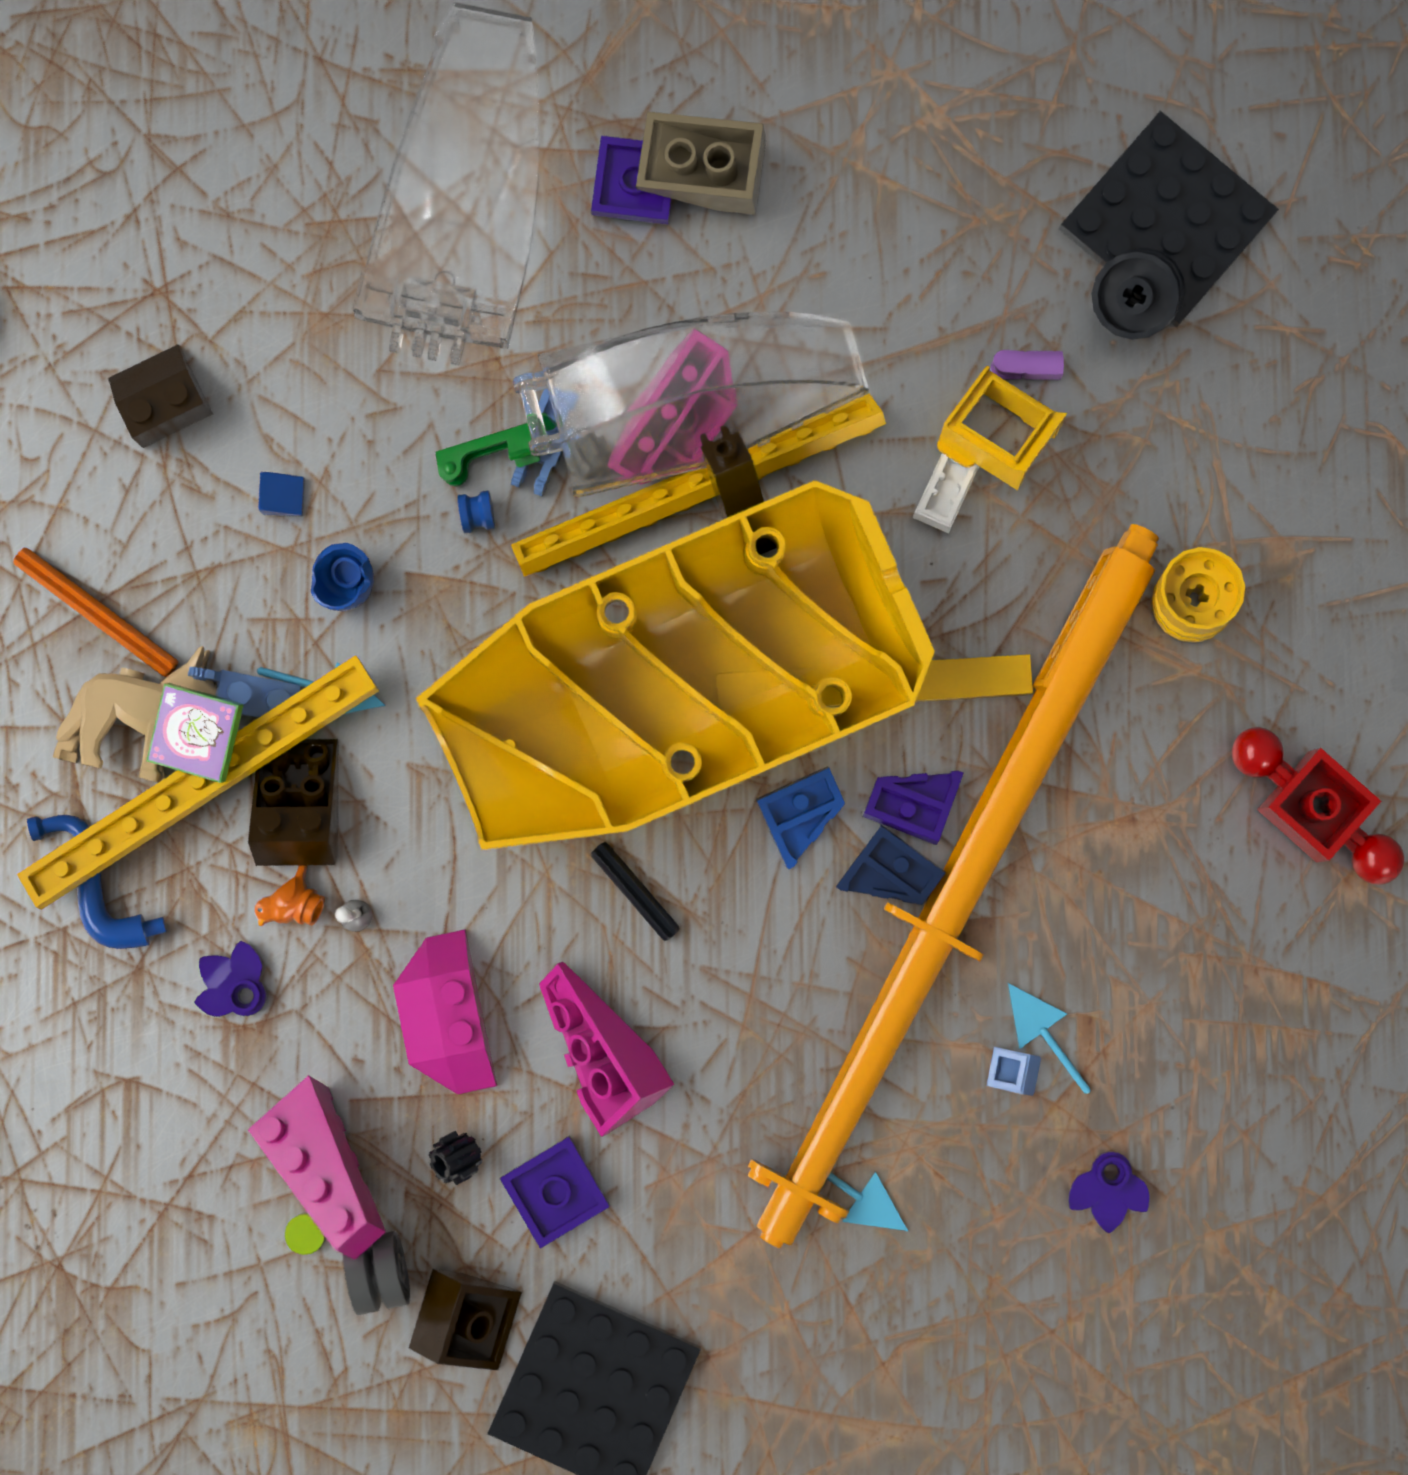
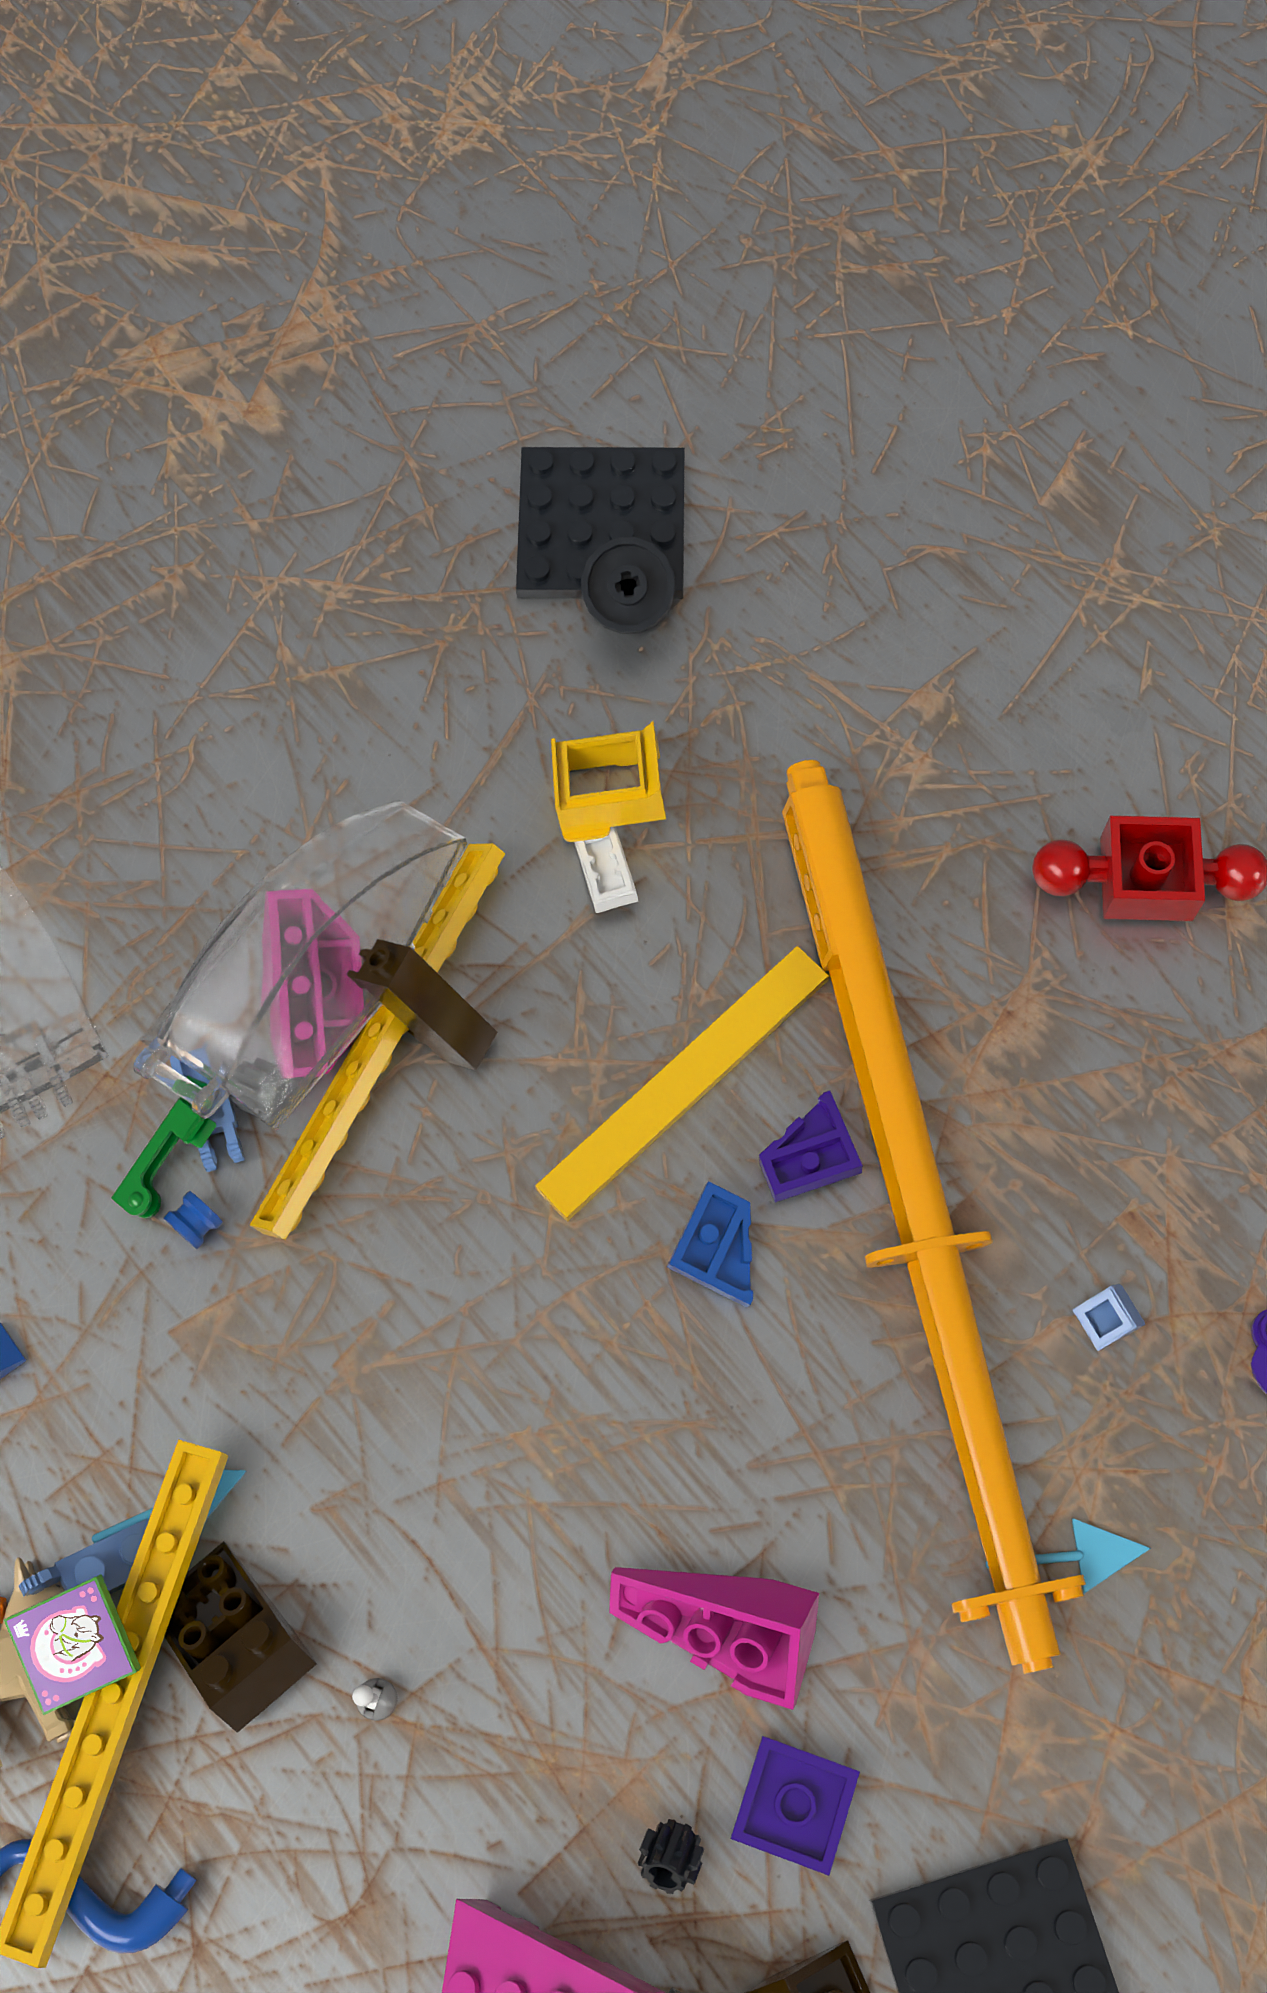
camera: 35 degrees left, 15 degrees down
dark purple plate [194,941,267,1017] -> none
orange animal [254,865,325,926] -> none
blue hair [311,543,374,612] -> none
dark pink wedge [393,929,497,1094] -> none
yellow cylinder [416,480,935,850] -> none
dark purple plate [591,136,672,225] -> none
black axle [591,842,680,941] -> none
dark tan slope [636,111,766,215] -> none
dark blue wing [836,824,946,905] -> none
medium lavender bar [990,350,1064,380] -> none
medium azure piece [1008,983,1091,1094] -> none
yellow wheel [1151,547,1245,643] -> none

